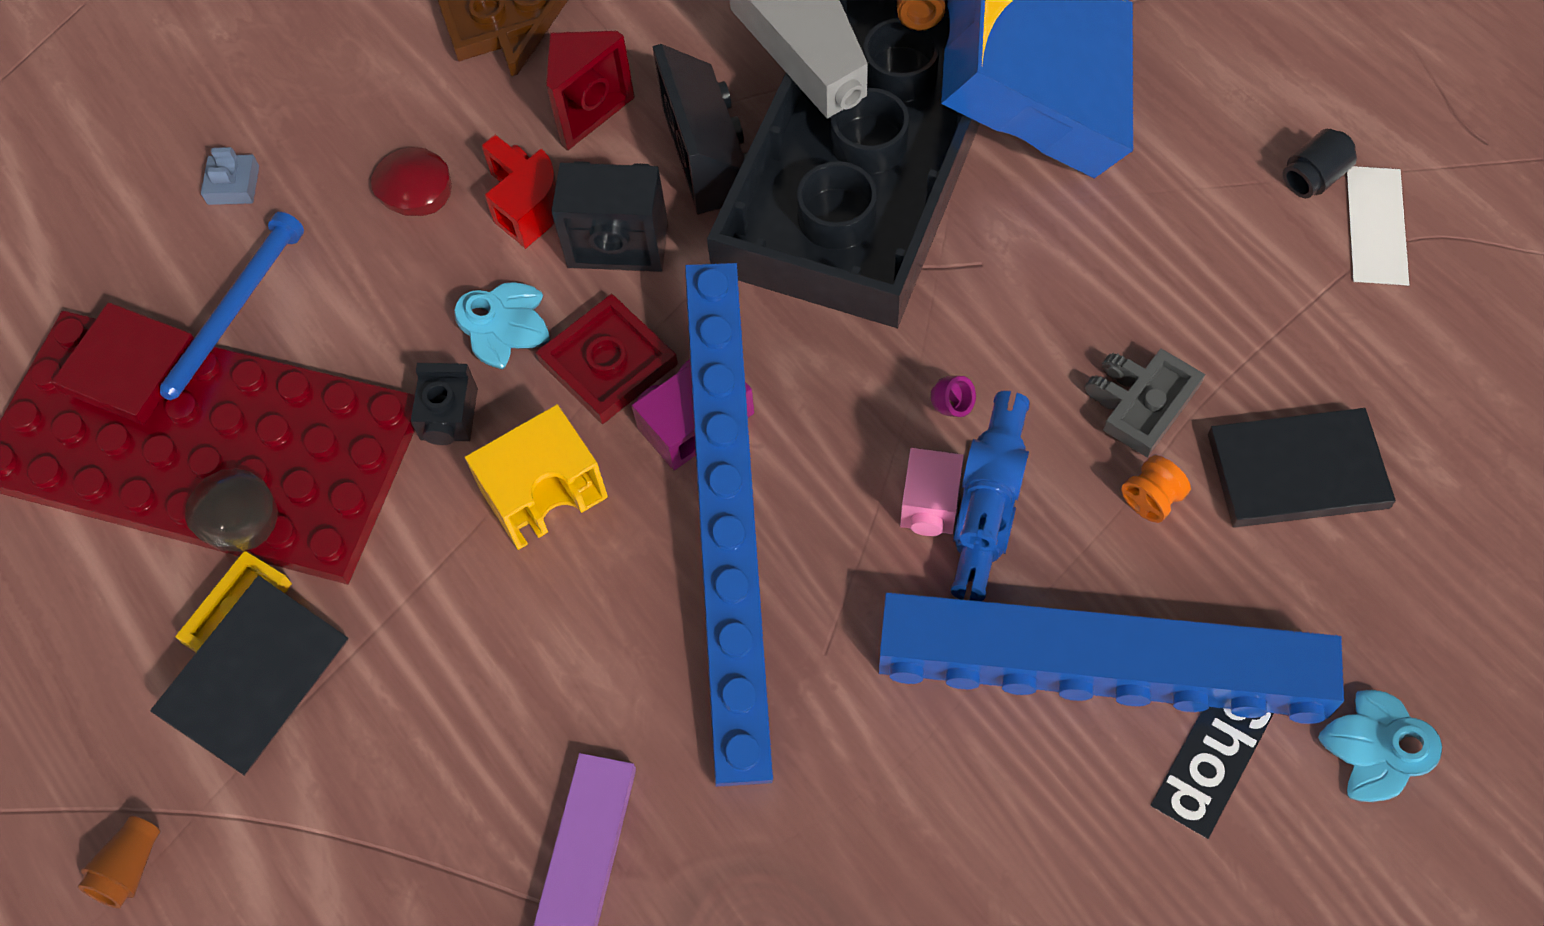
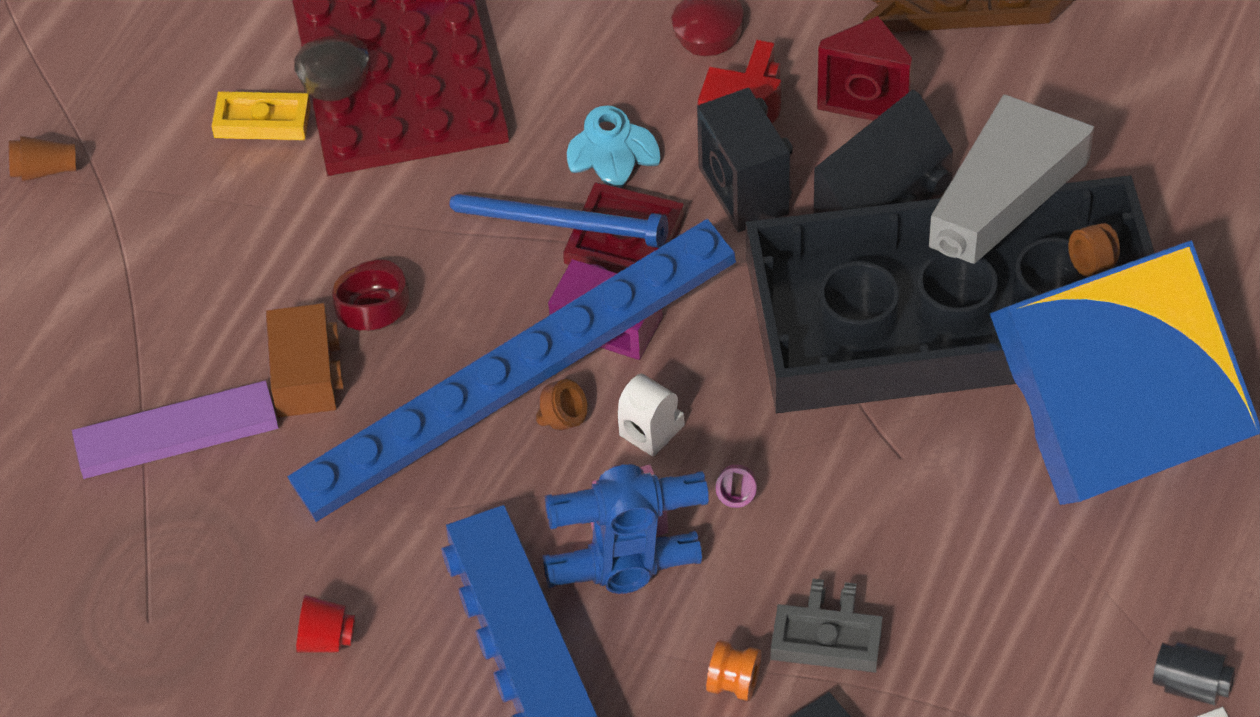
camera: 60 degrees right, 10 degrees down
black tile [150,575,349,776] -> none
black brick [411,363,478,445] -> none
yellow piece [465,404,608,550] -> none
none -> dark orange brick [266,303,344,418]
none -> red hat [296,594,356,653]
none -> dark red hat [332,259,410,331]
none -> blue bar [449,194,668,248]
none -> dark orange tile [536,379,588,431]
none -> white leg [618,373,685,457]

